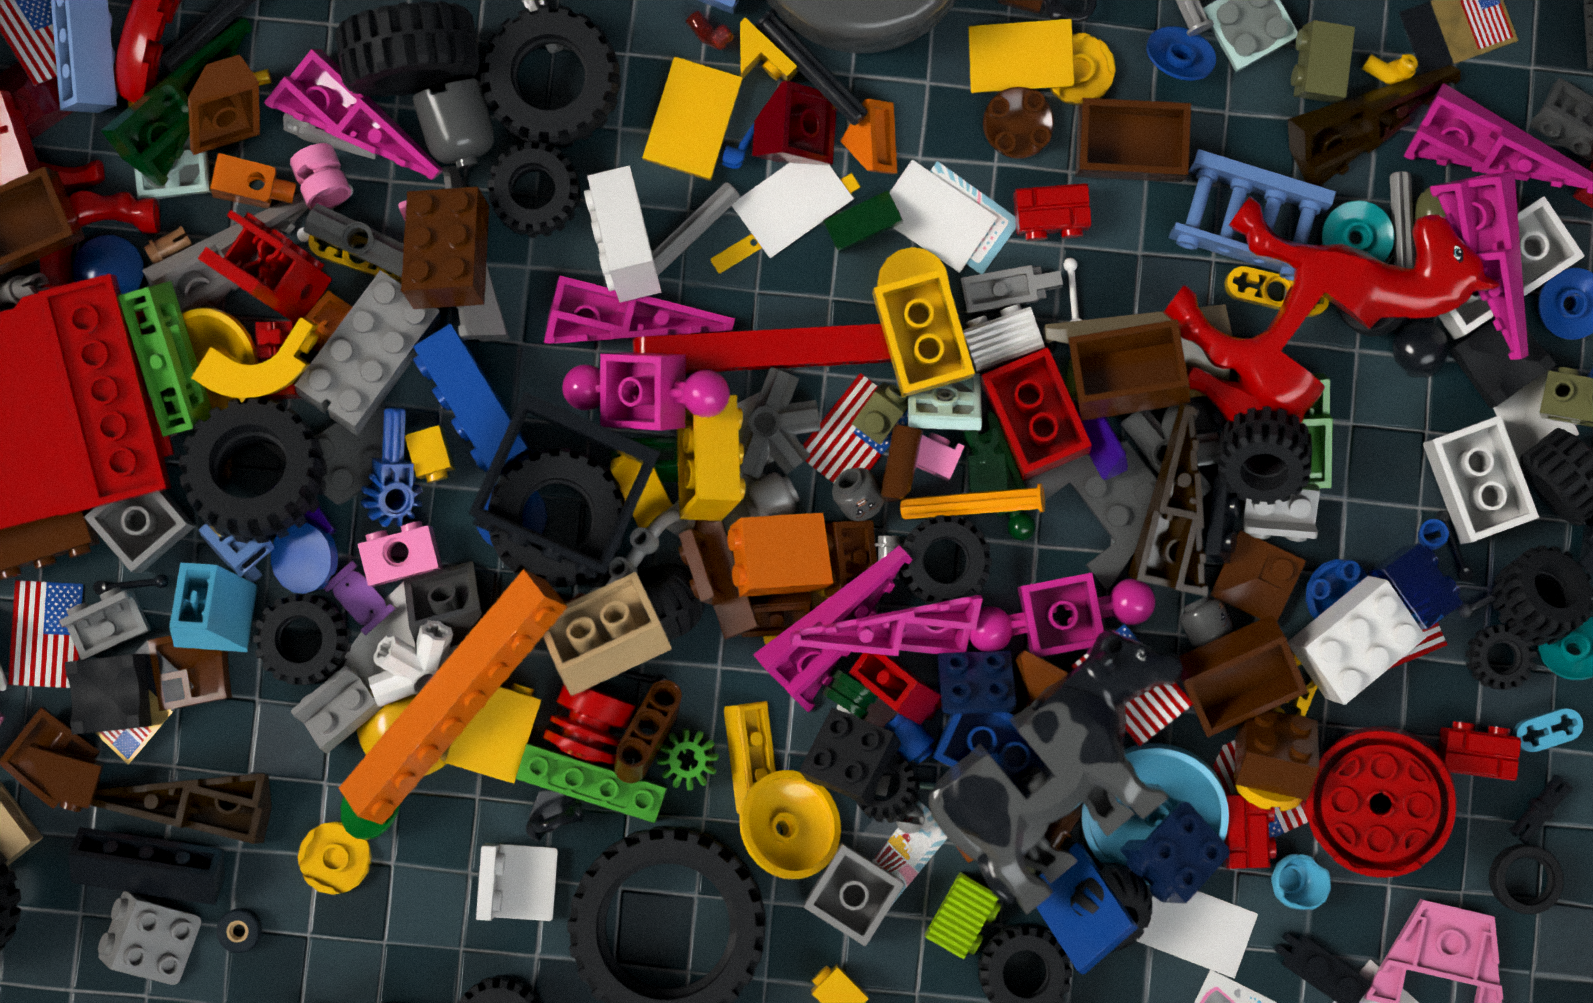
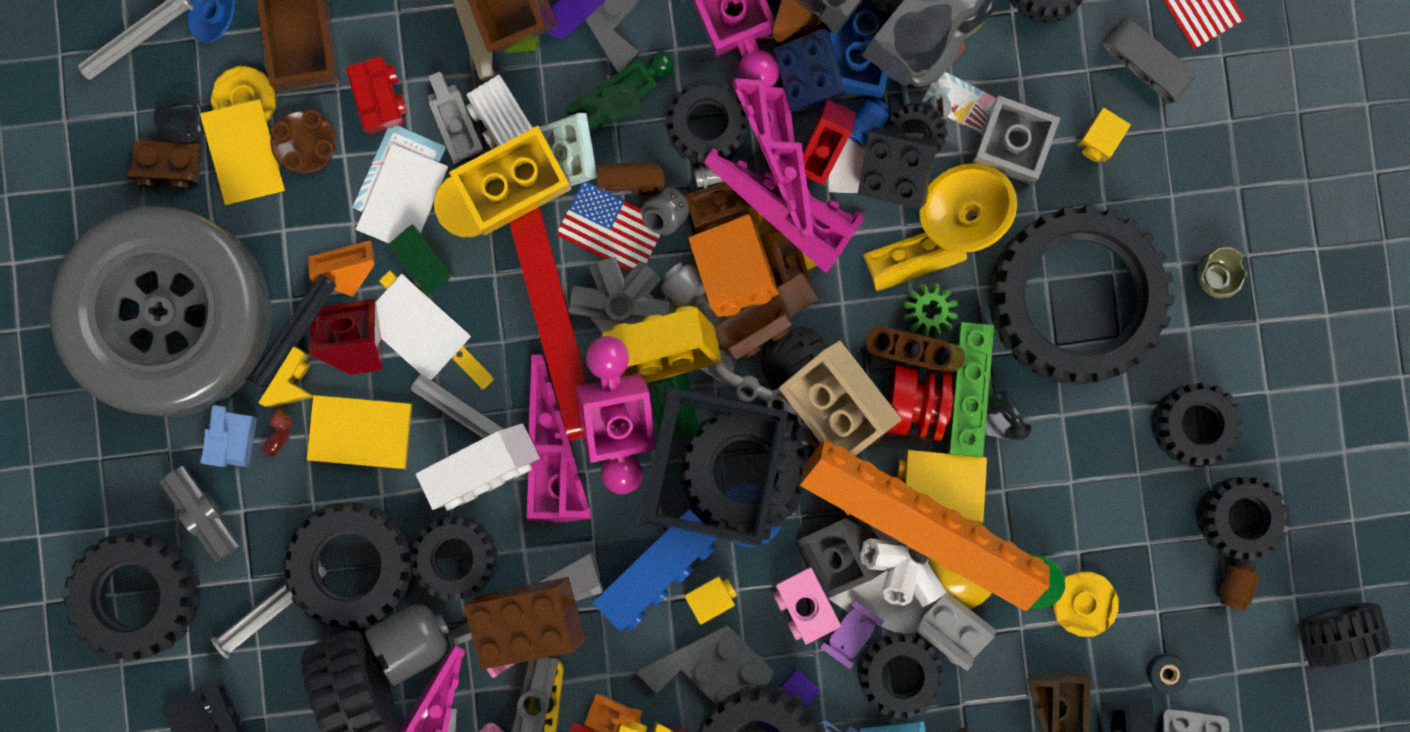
camera: 100 degrees left, 0 degrees up
blue tile [271,522,338,594] -> none
light grey piece [294,270,441,436] -> none
blue gear [360,407,423,527] -> none
white bracket [476,843,558,921] -> none
yellow slope [610,455,673,528] -> none
blue hand [722,124,754,169] -> none
dark green wheel [822,669,879,720] -> none
olive bracket [852,382,908,445] -> none
light orange axle [900,483,1045,519] -> none
bright pink brick [916,433,965,481] -> none
lime brick [924,872,1001,959] -> none
red brick [981,347,1092,481] -> none
white hinge [1063,258,1081,322] -> none

